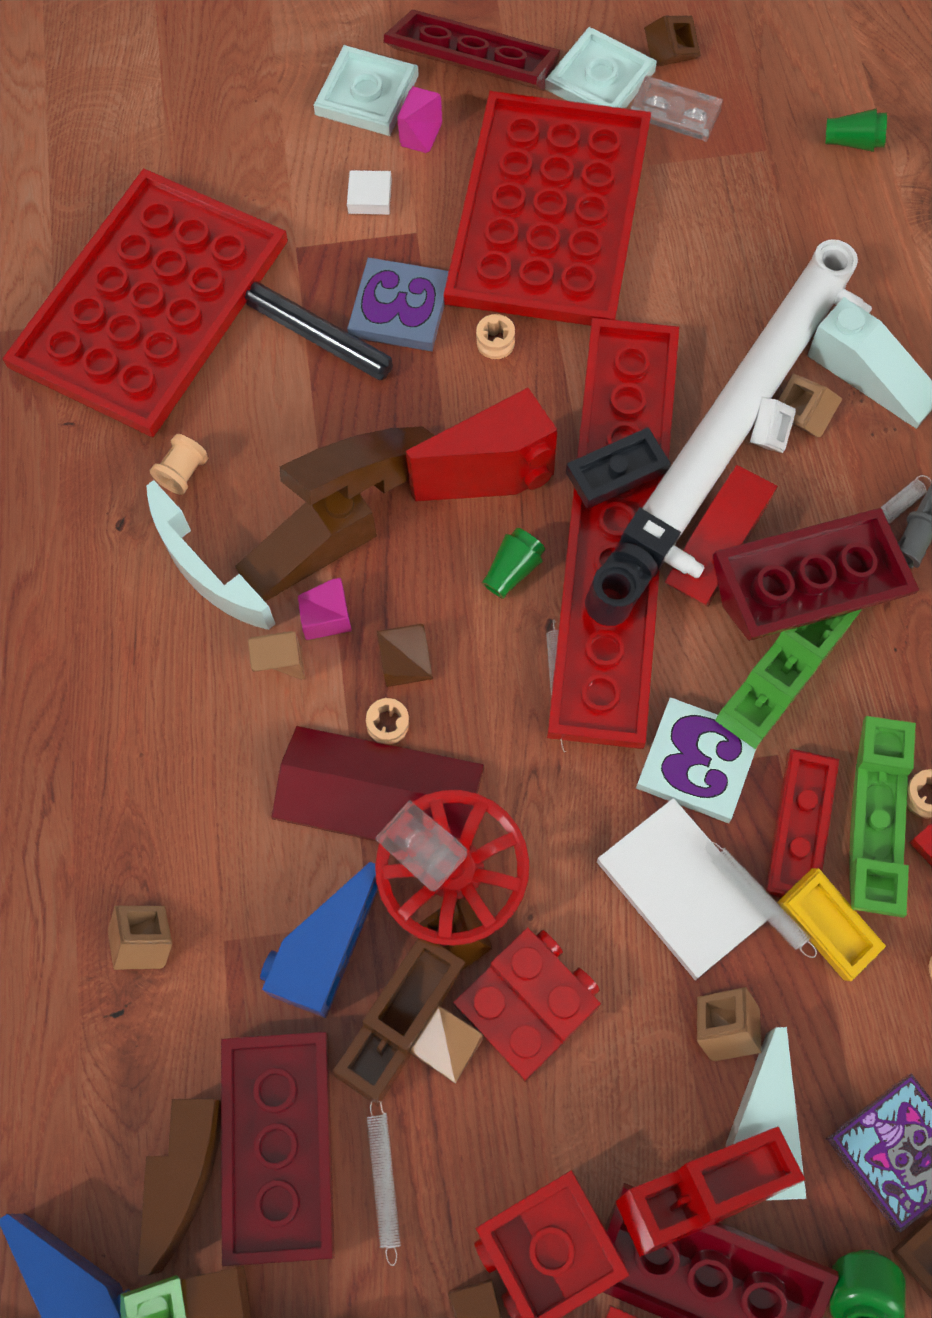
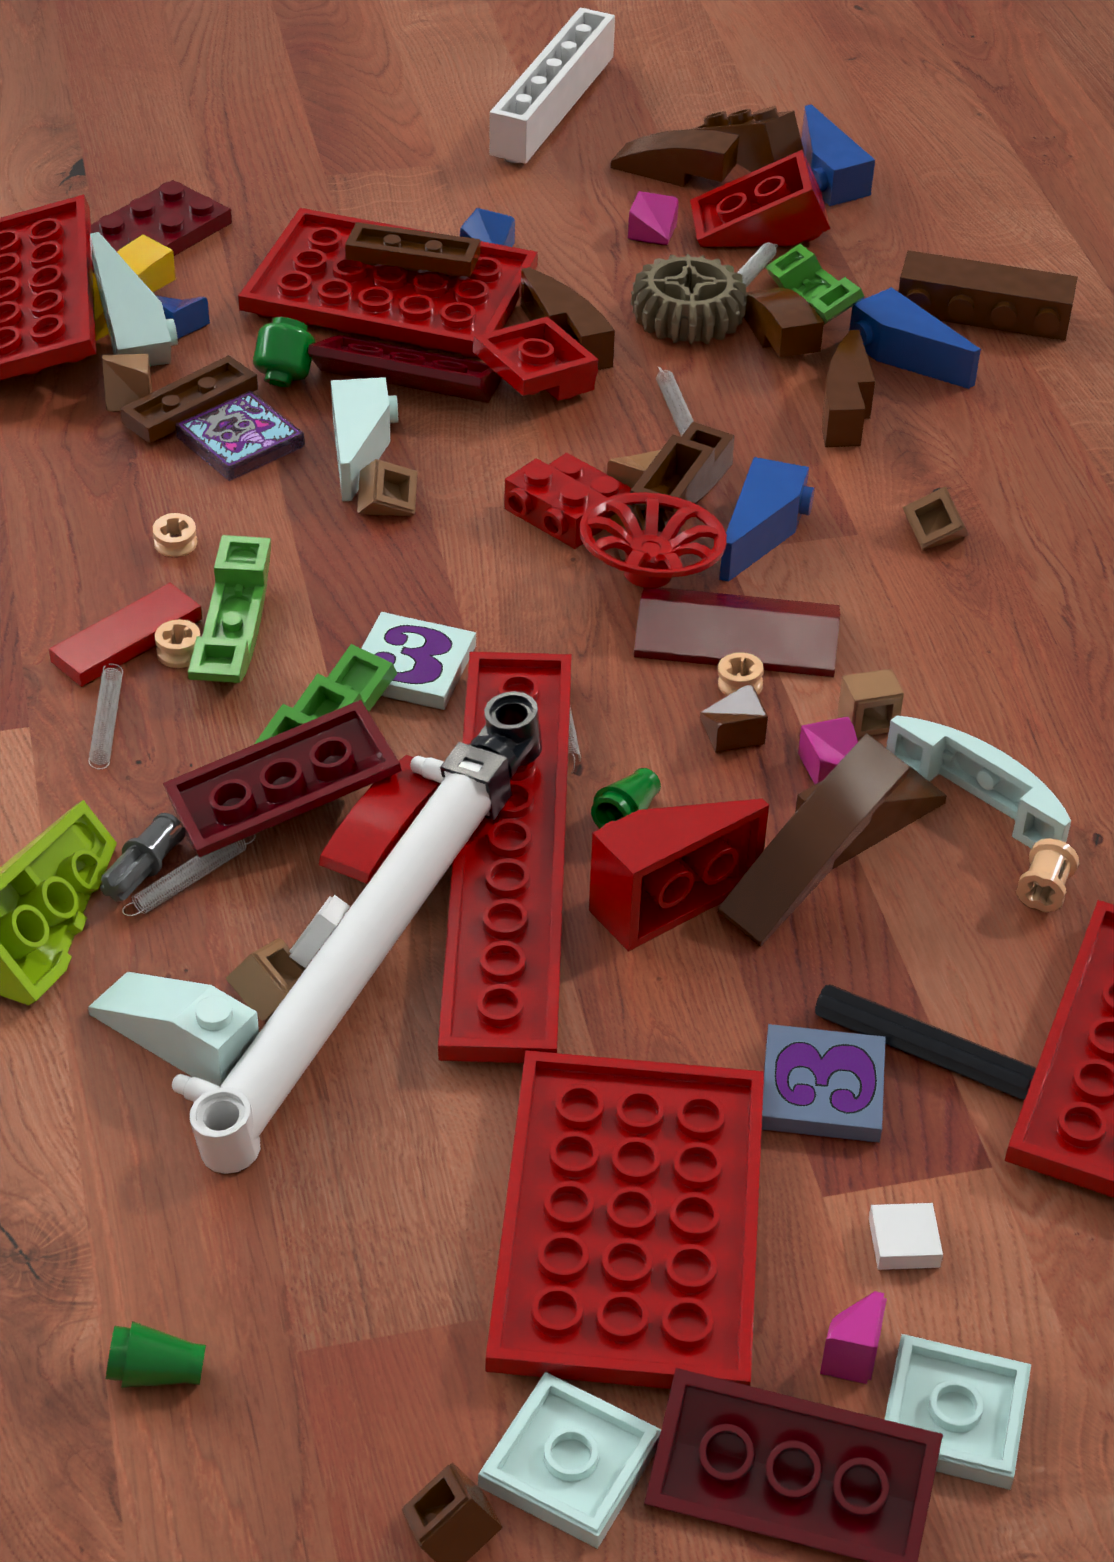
camera: 170 degrees right, 25 degrees down
dark red plate [221,1032,335,1266] -> none
clear slope [375,800,467,891] -> none
light nougat bush [476,314,515,359] -> none
black plate [566,427,671,509] -> none
white tile [597,798,771,981] -> none
red slope [615,1126,806,1257] -> none
clear plate [631,76,723,141] -> none
white piece [706,842,817,958] -> none
red tile [765,749,840,898] -> none
yellow tile [777,868,886,981] -> none

